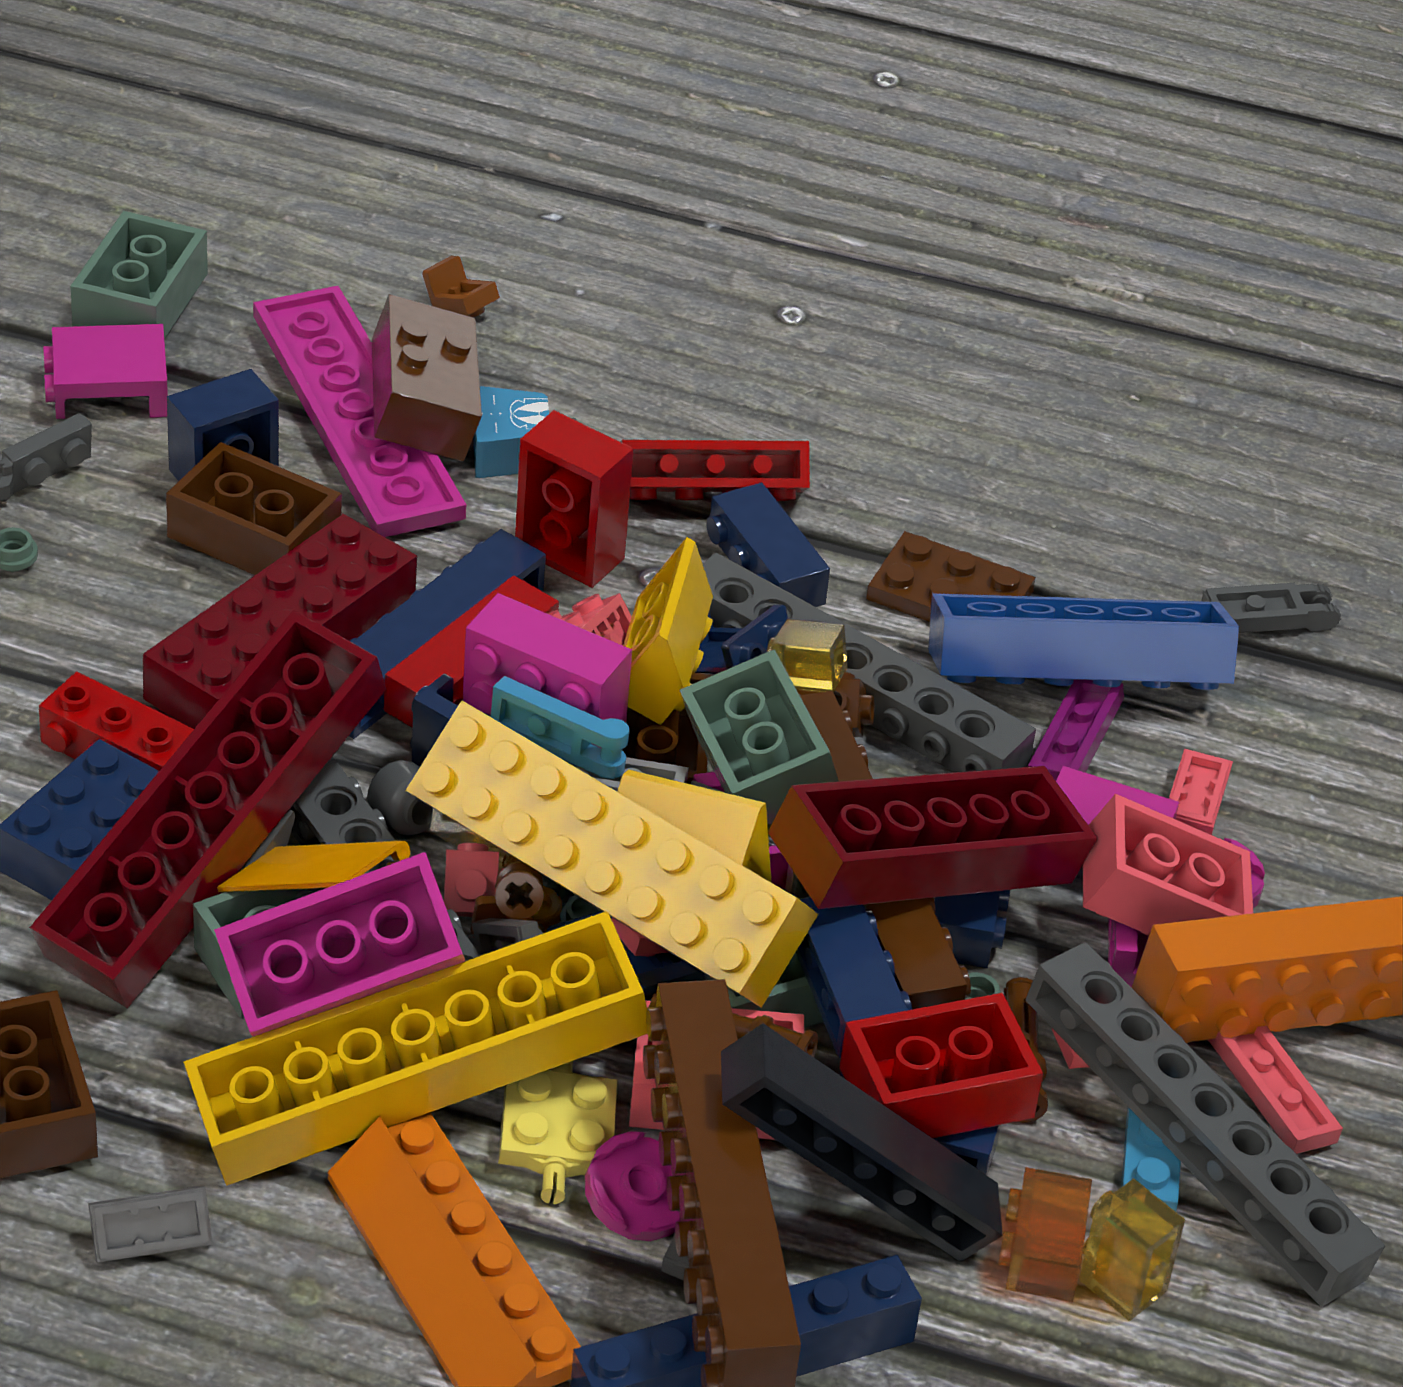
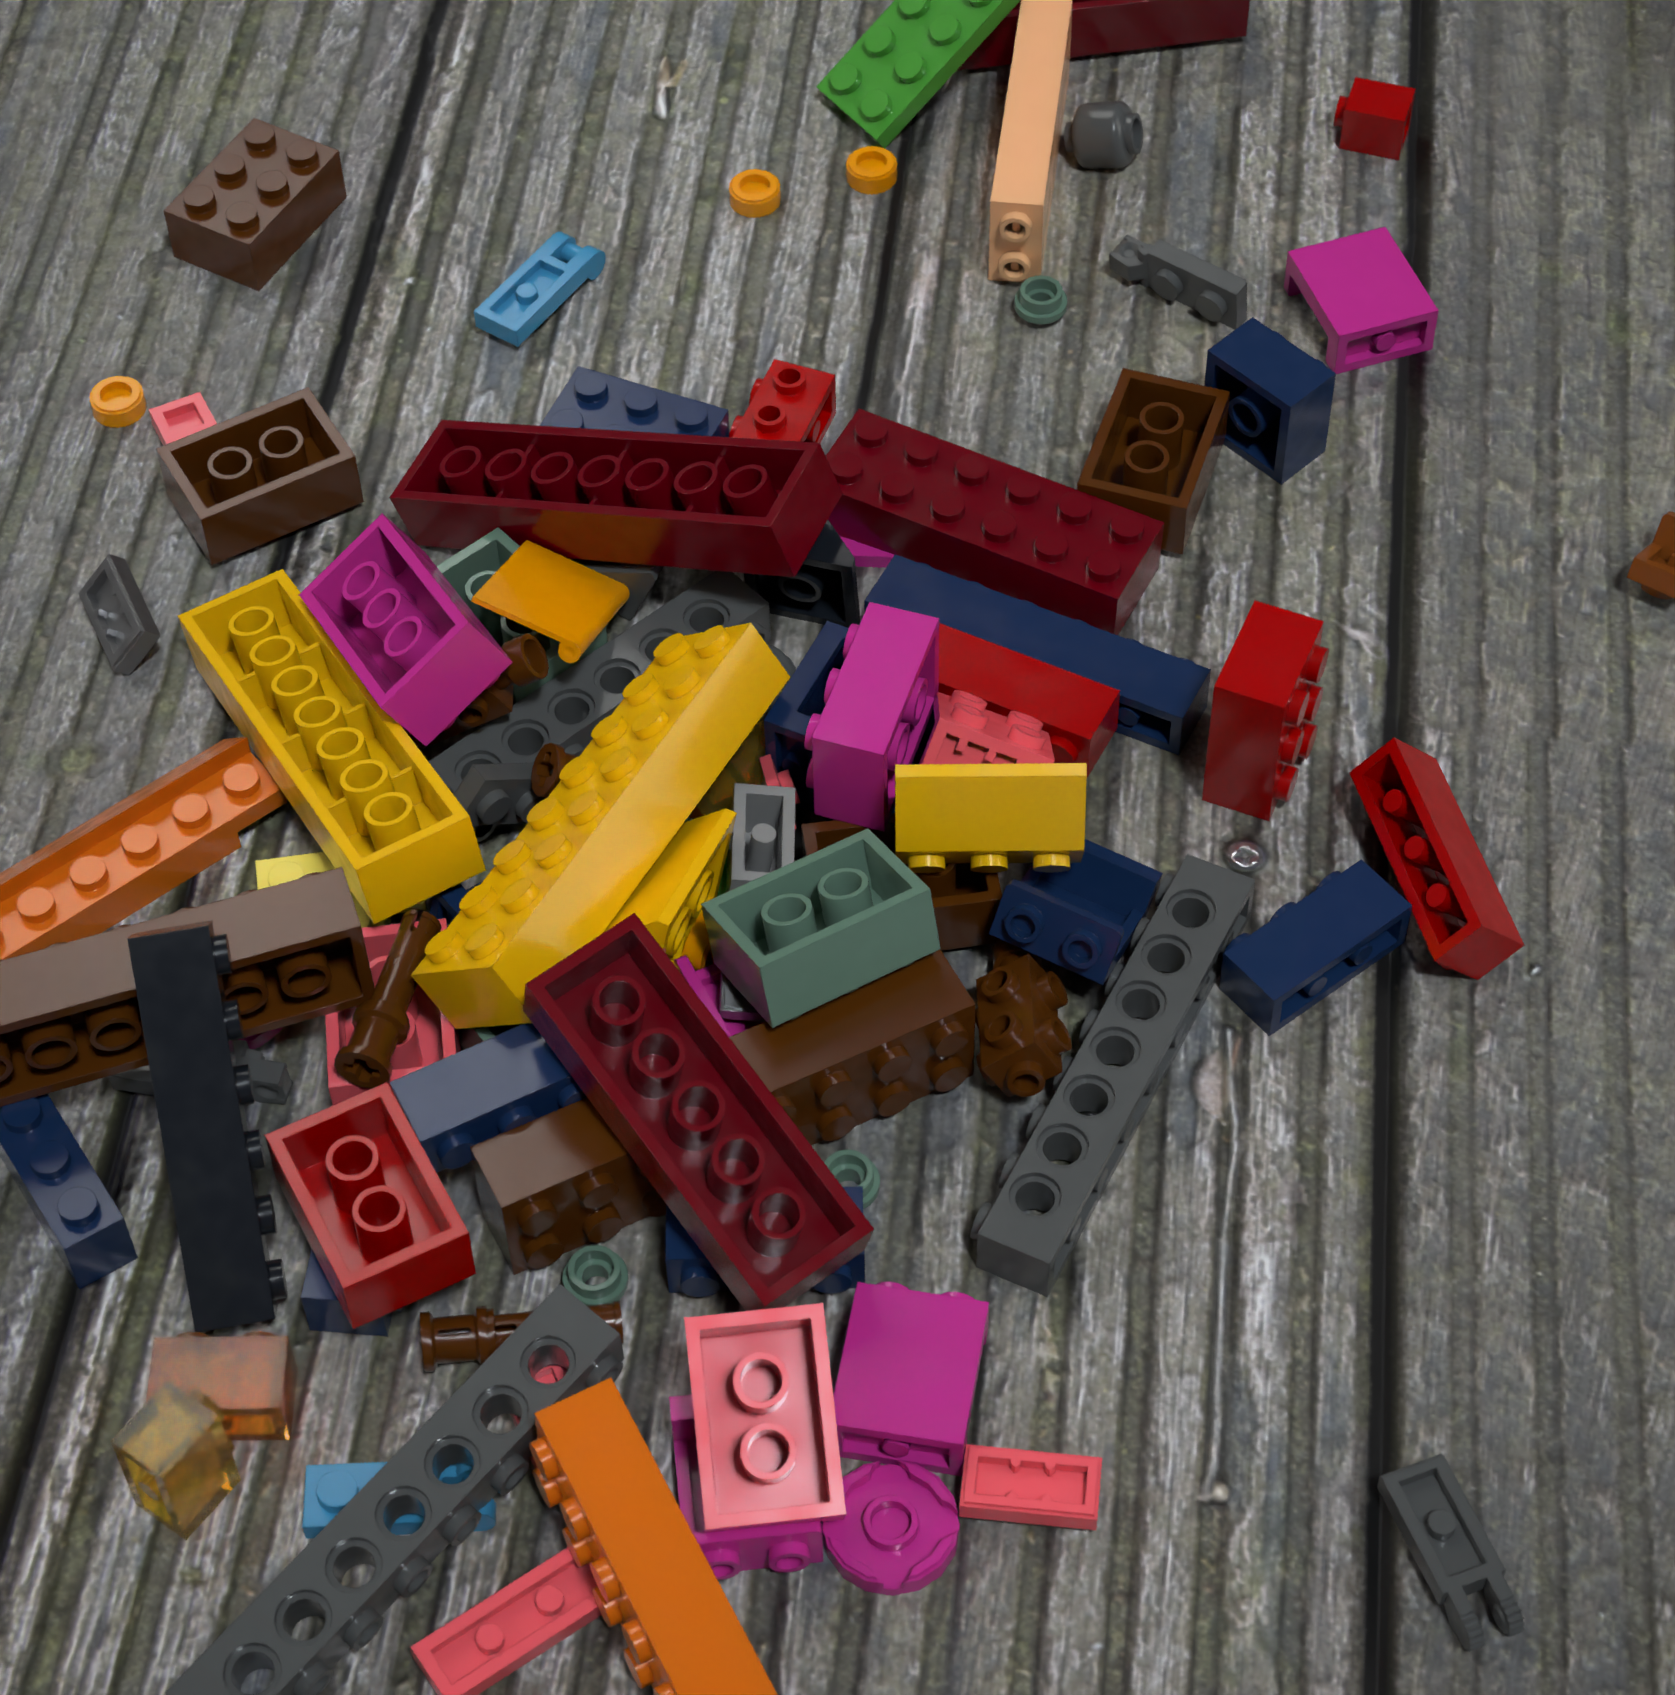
camera: 85 degrees right, 10 degrees up
sand green brick [70,211,208,339] -> none
dark pink plate [253,286,467,537] -> none
brick [372,294,482,462] -> none
dark azure torso [473,386,576,478] -> none
dark azure plate [491,676,629,779] -> none
clear yellow brick [767,619,847,692] -> none
reddish brown plate [866,531,1036,622] -> none
blue brick [928,594,1239,690] -> none
magenta plate [1028,679,1124,781] -> none

